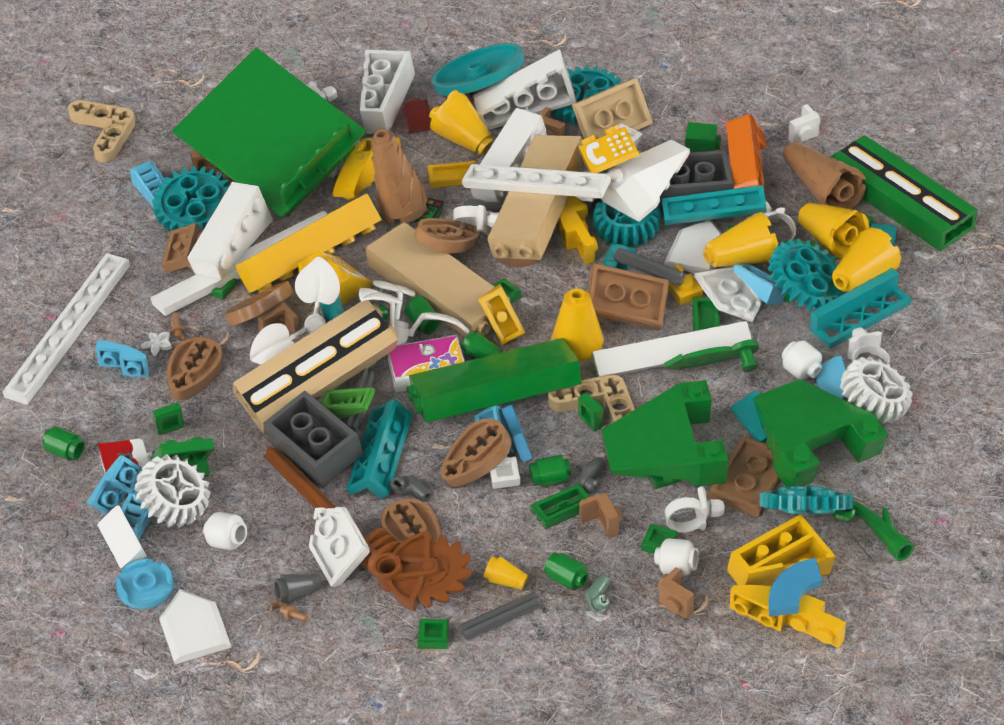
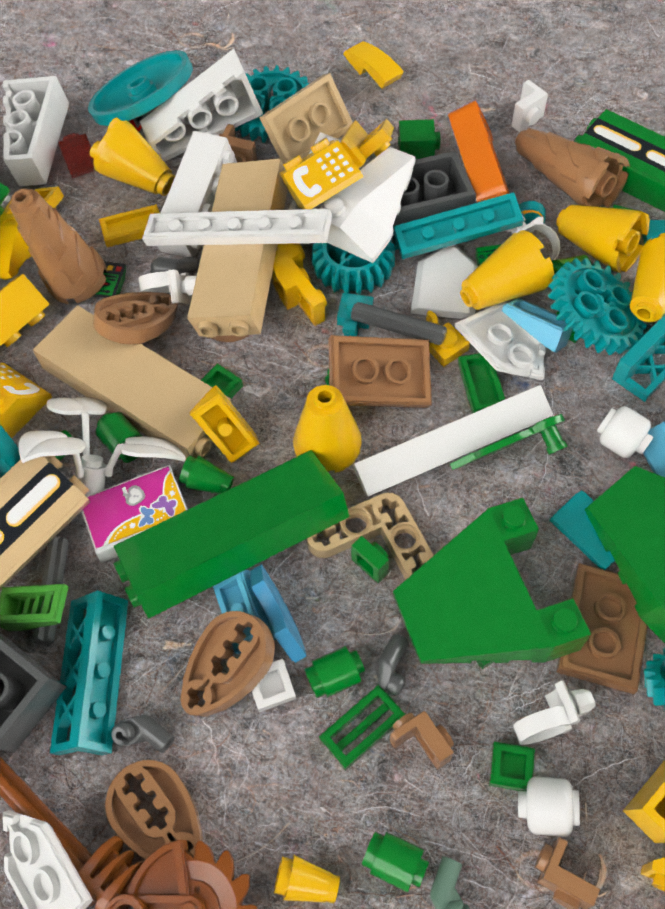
camera: 10 degrees left, 15 degrees up
none -> yellow bracket [340,119,394,168]
none -> yellow slope [343,41,404,89]
none -> teal tile [519,201,546,225]

